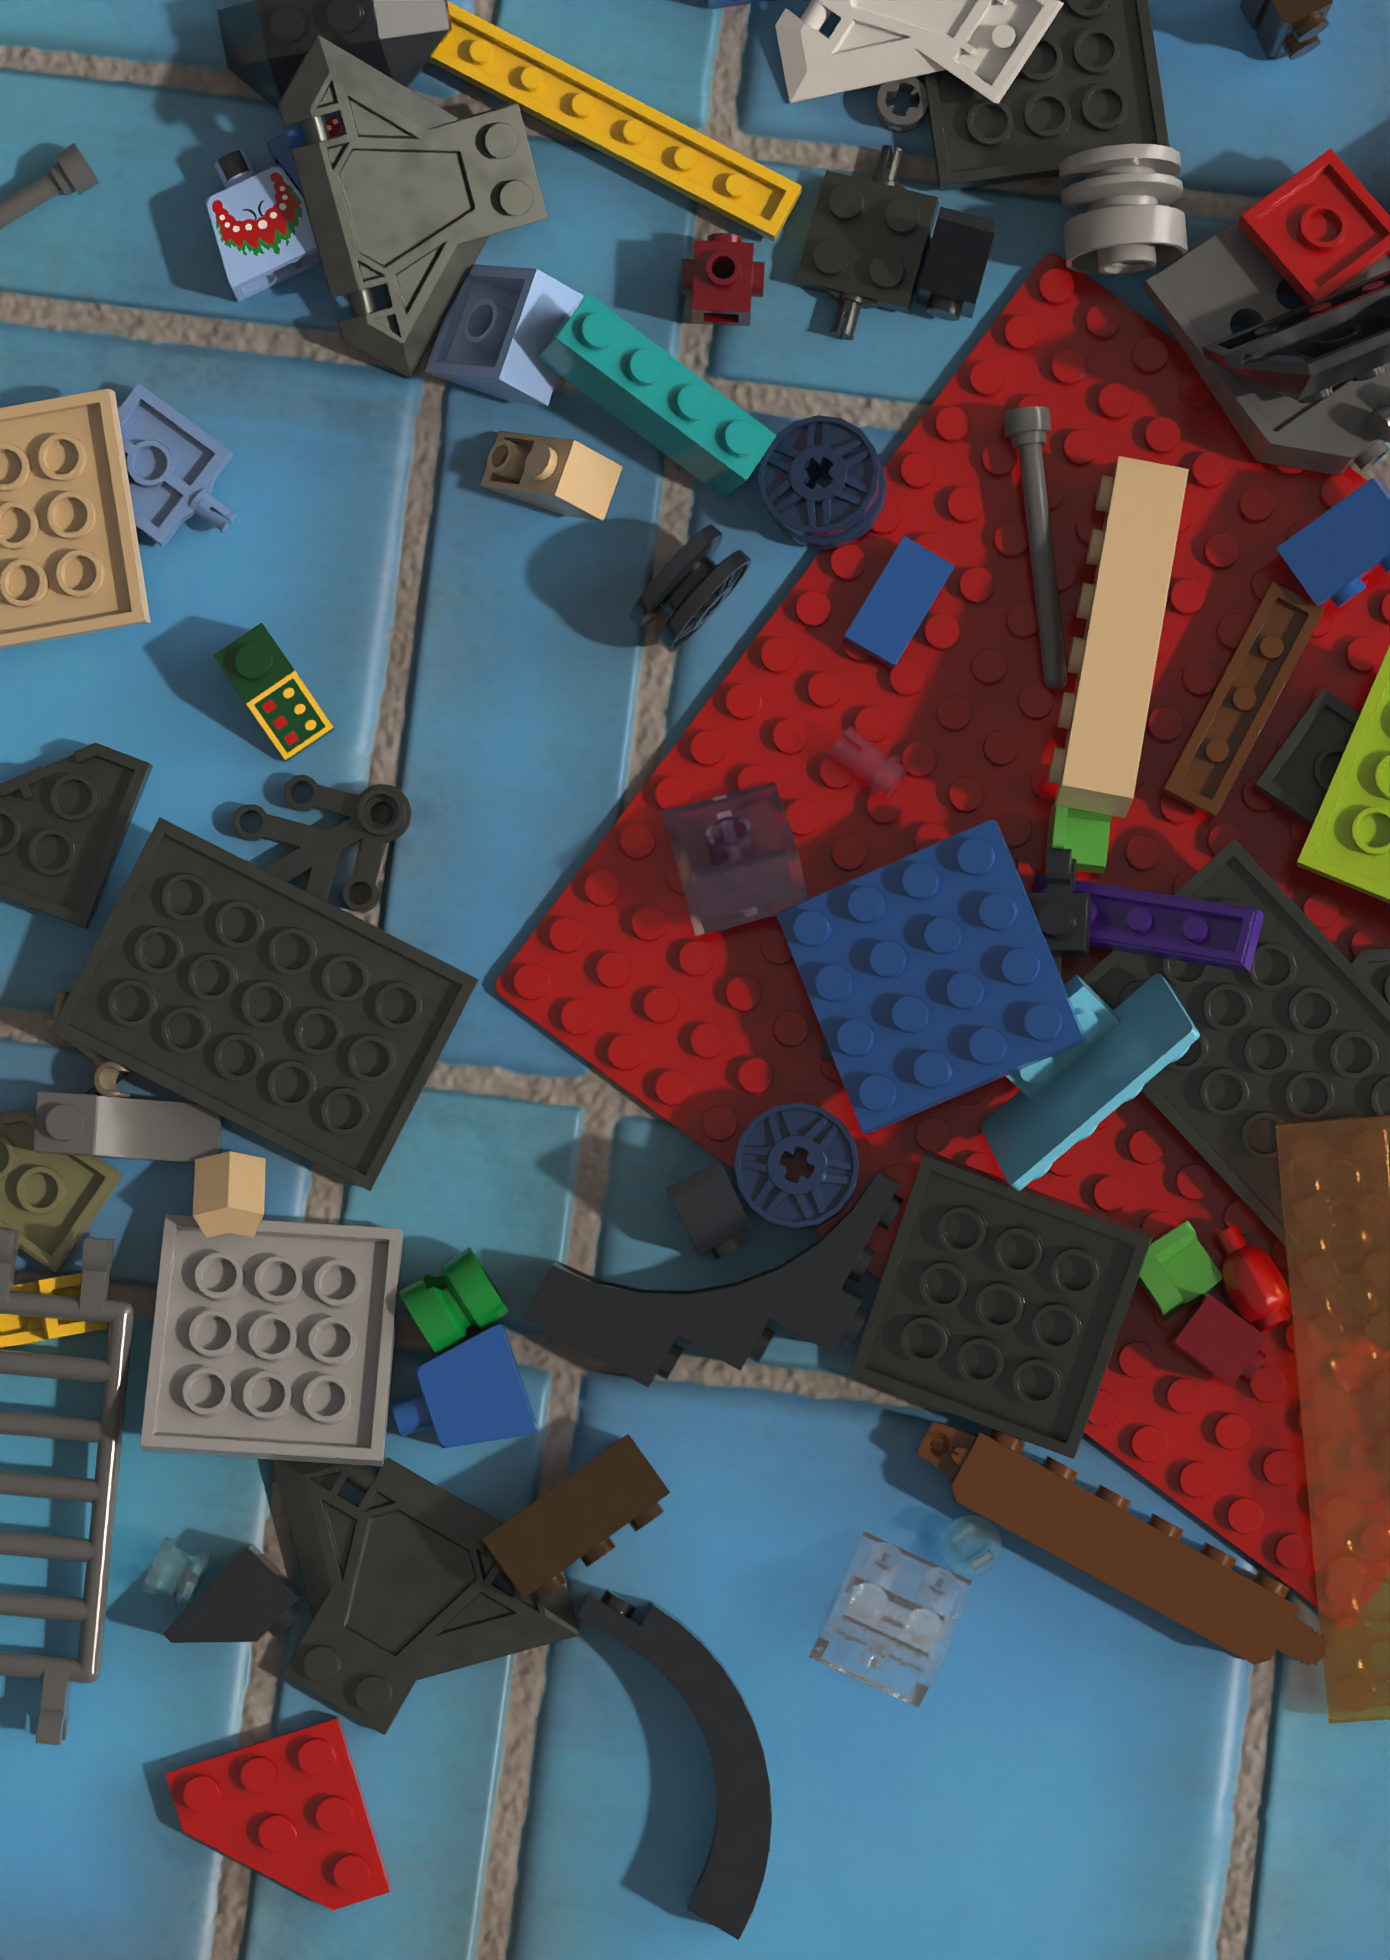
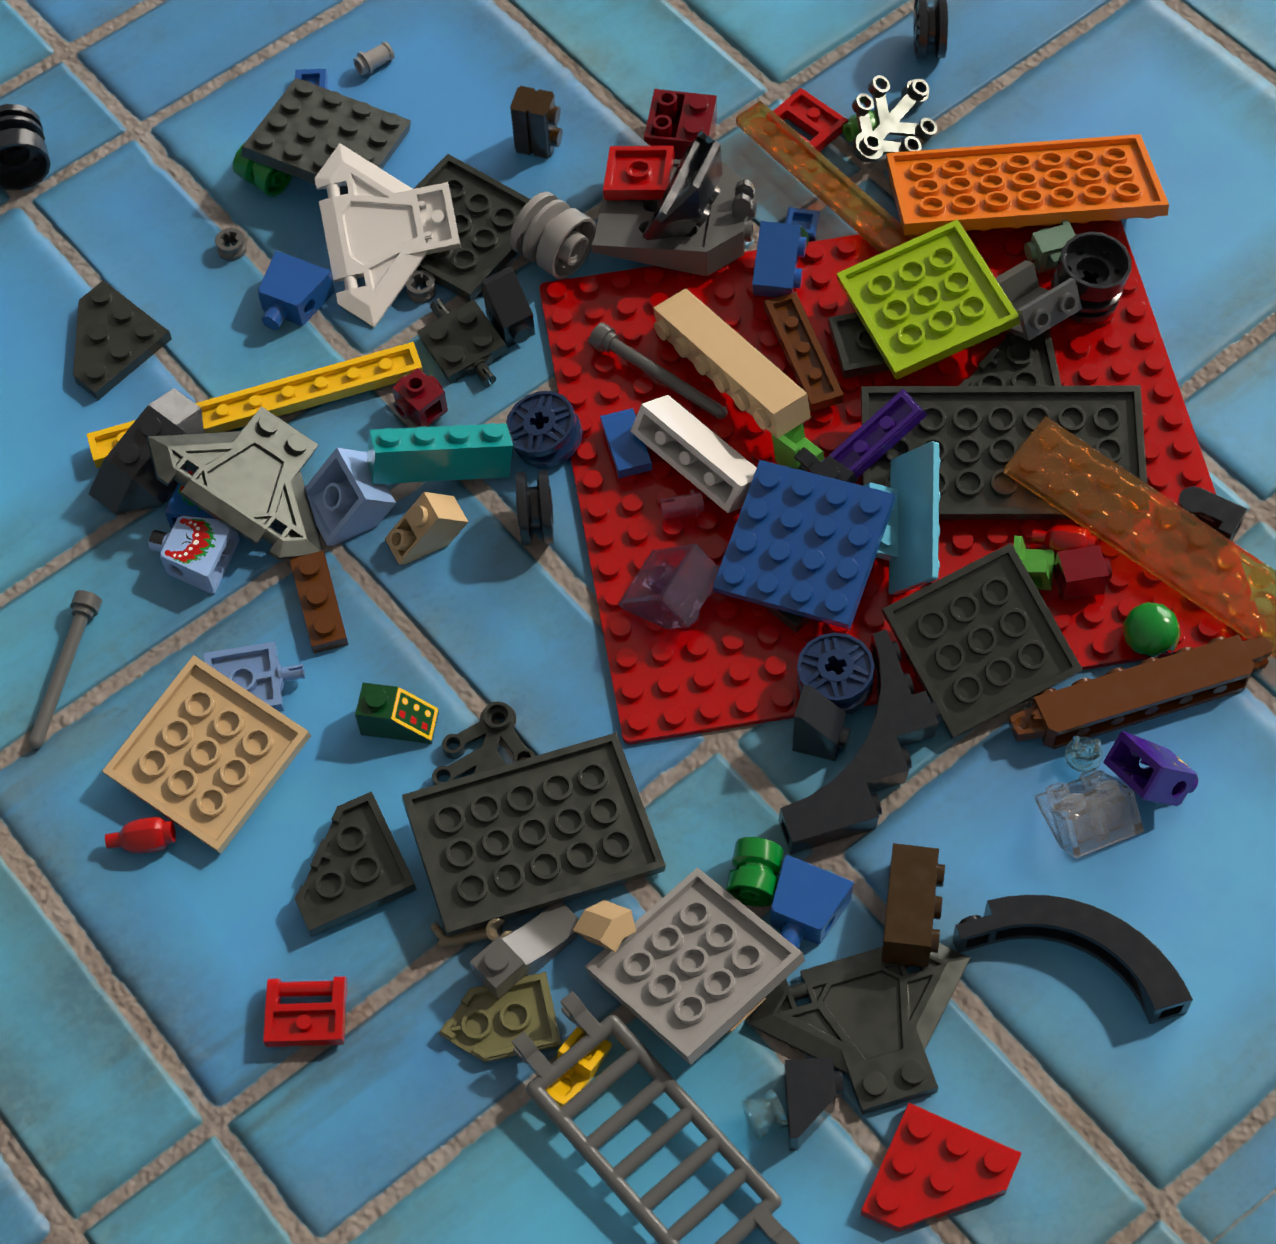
camera: 45 degrees left, 25 degrees down
none -> reddish brown plate [290,550,349,654]
none -> white brick [630,395,757,513]
none -> dark purple torso [1103,731,1198,806]
none -> green hair [1122,602,1181,657]

